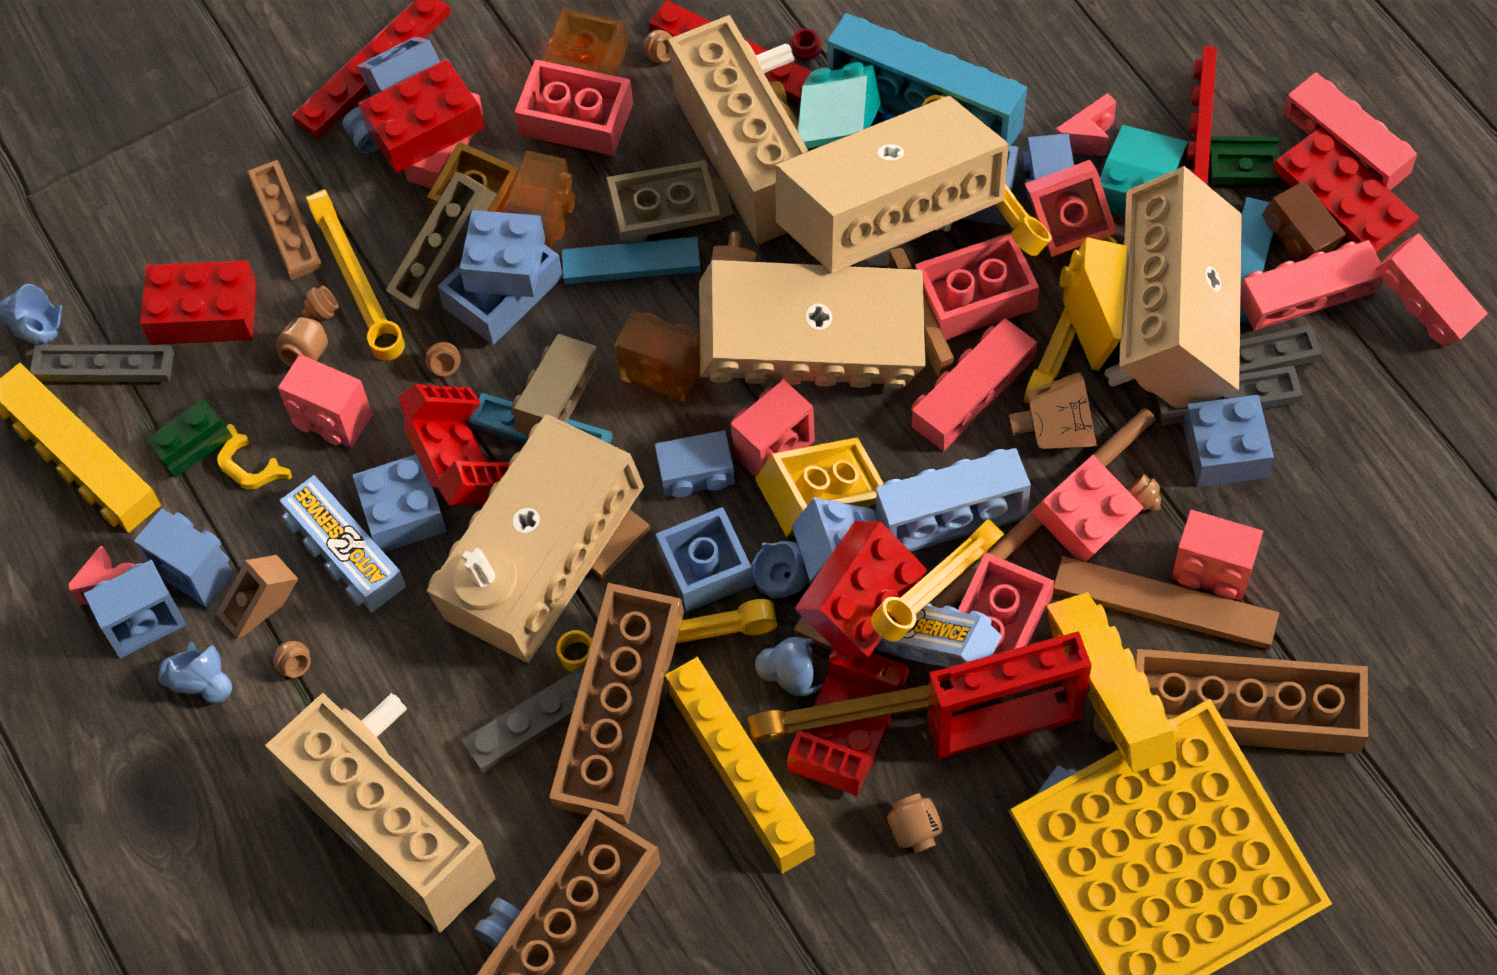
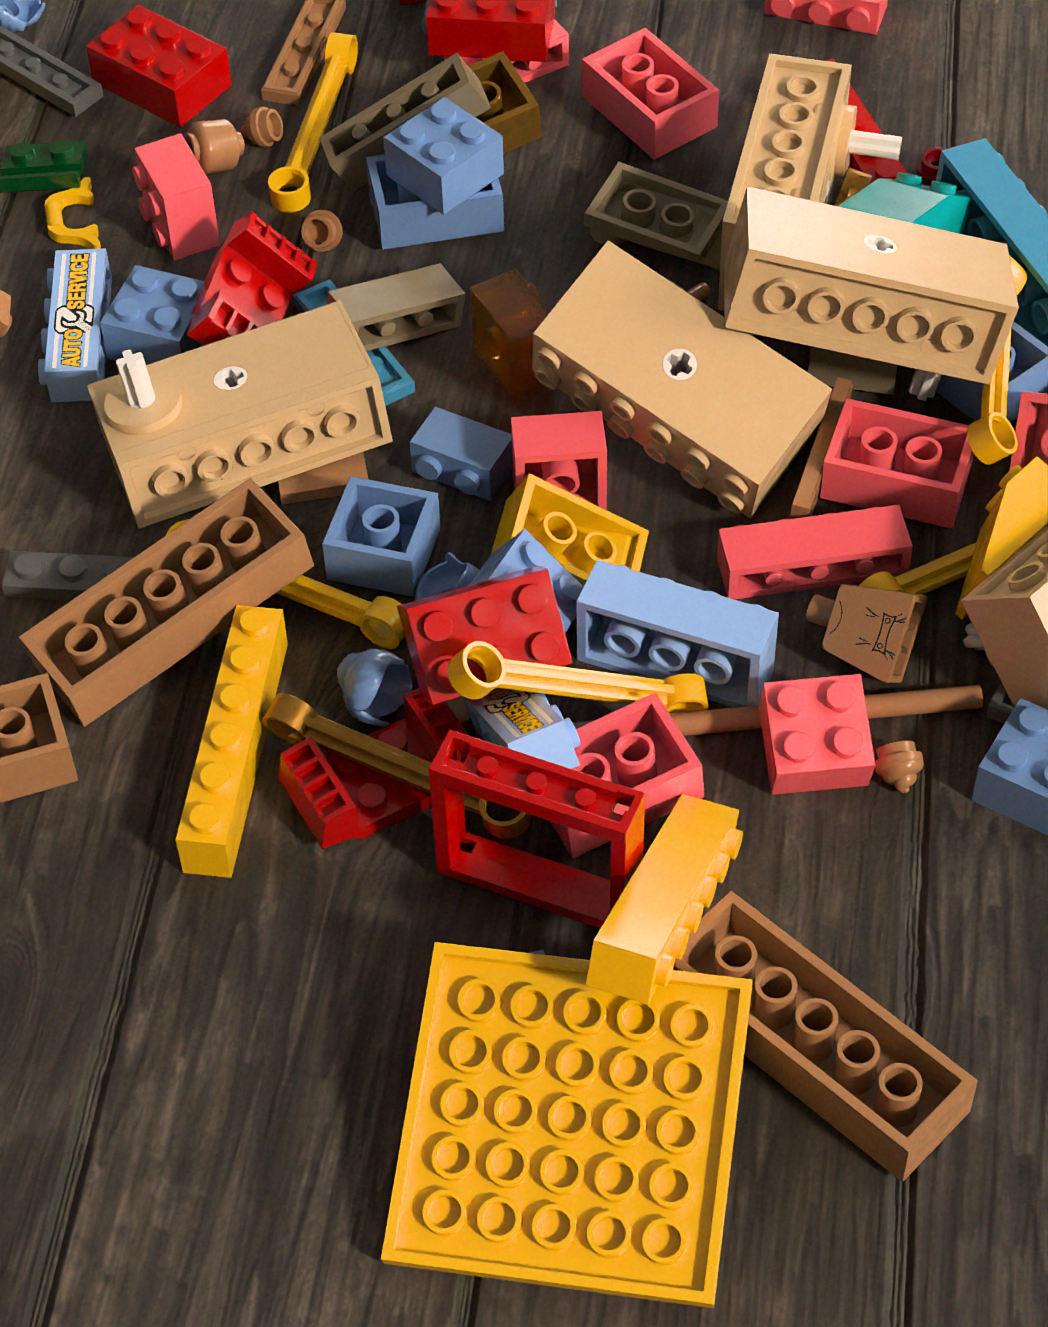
camera: 35 degrees right, 10 degrees down
clear orange brick [505,151,576,250] -> none
clear orange brick [542,8,628,76] -> none
dark azure tile [562,237,701,285] -> none
medium nougat head [887,793,943,853] -> none
medium nougat tile [1053,556,1279,650] -> none
coral brick [1171,510,1263,601] -> none

